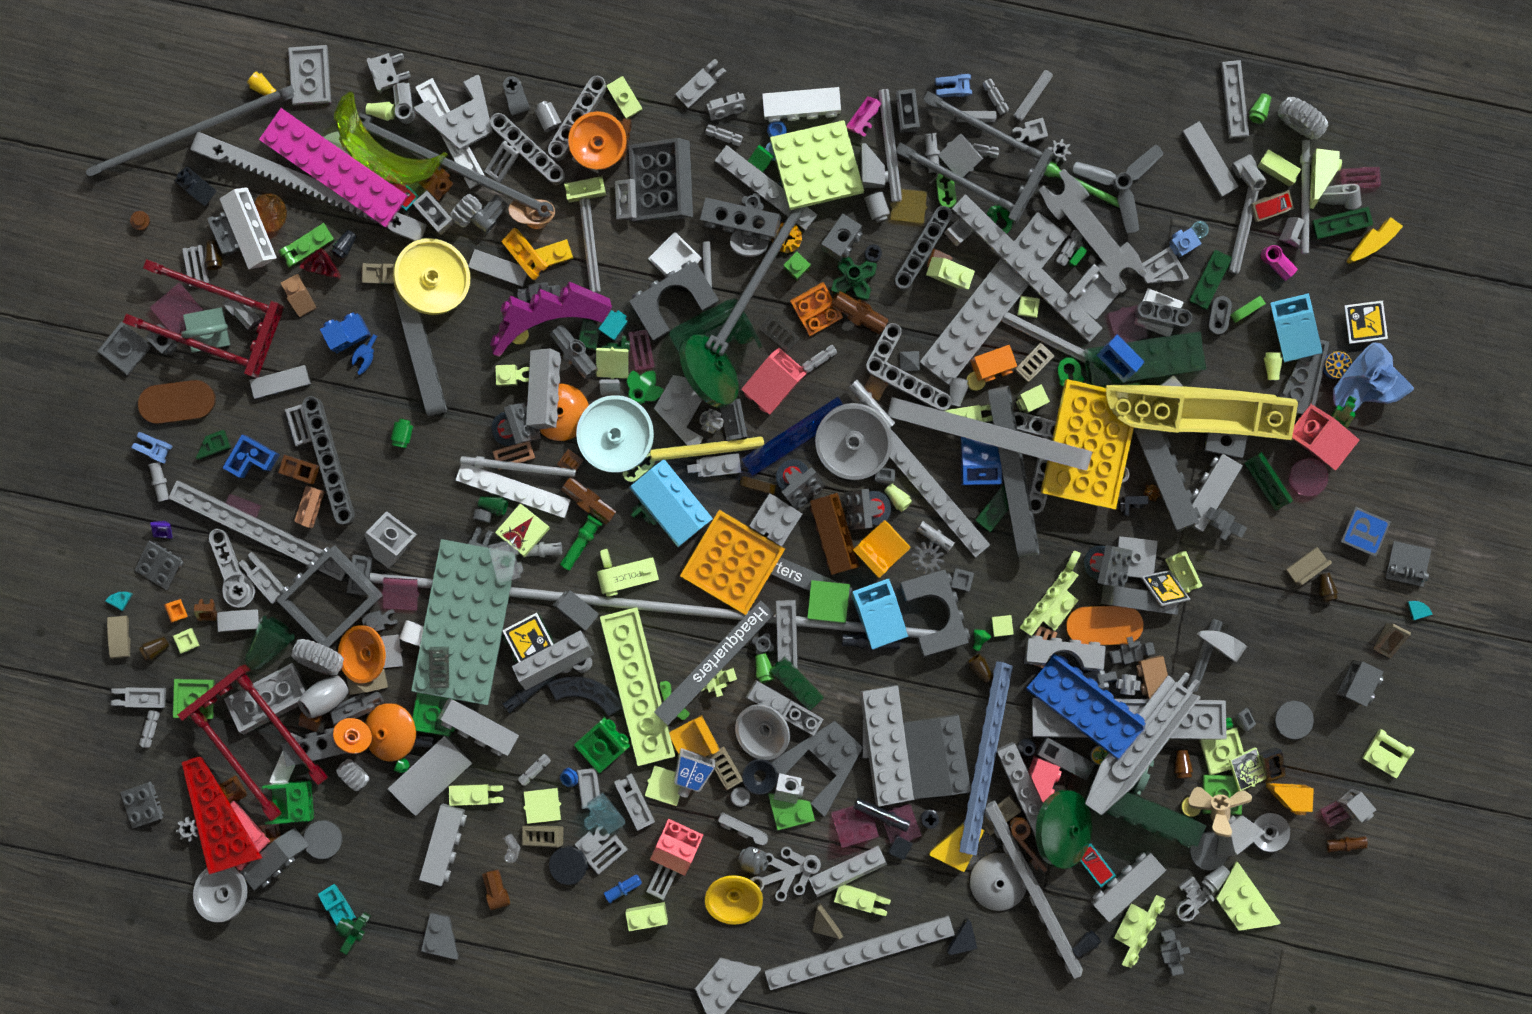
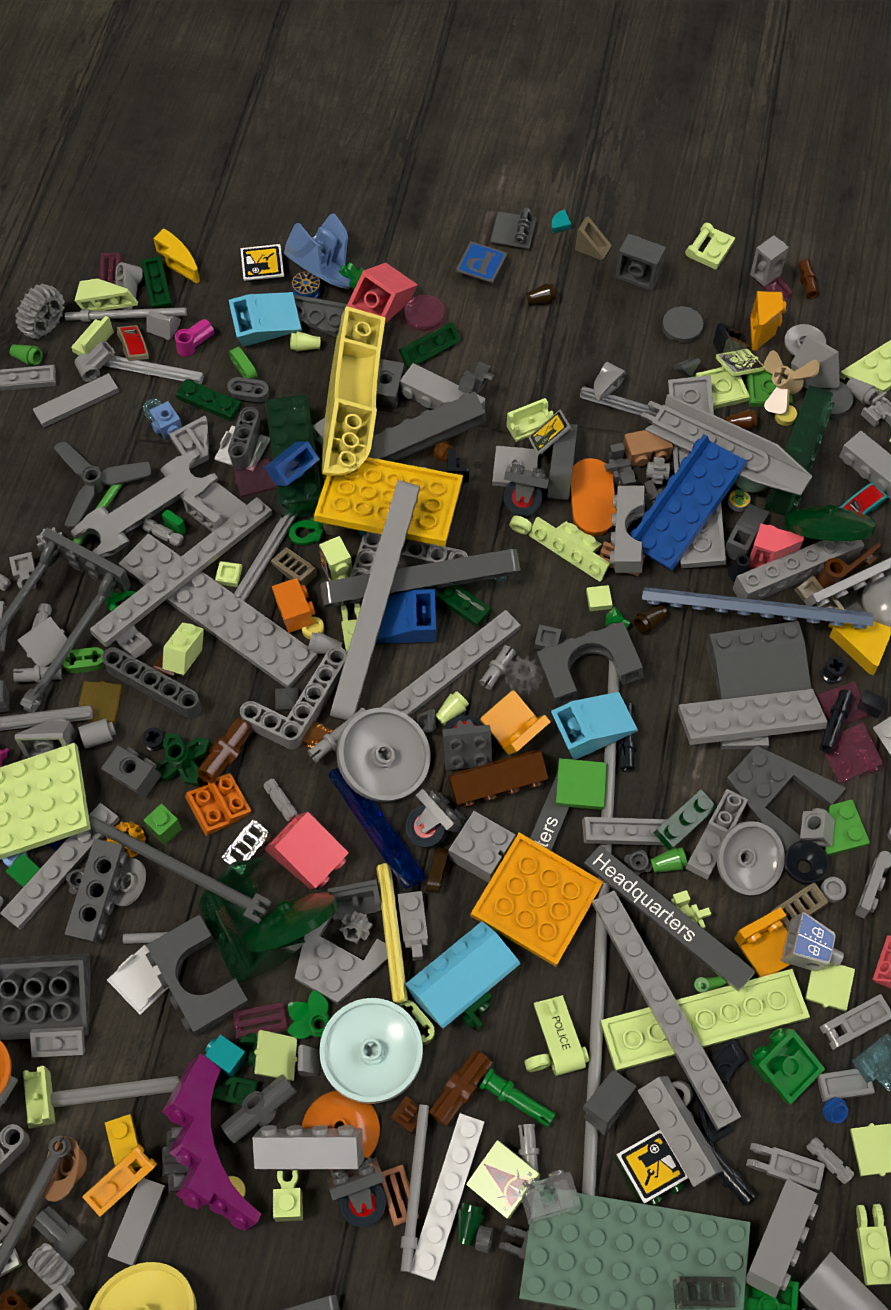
camera: 90 degrees left, 25 degrees down
dark tan panel [1285,547,1332,585] -> none
none -> light grey plate [592,891,741,1130]
none -> light grey hinge [746,1143,825,1192]

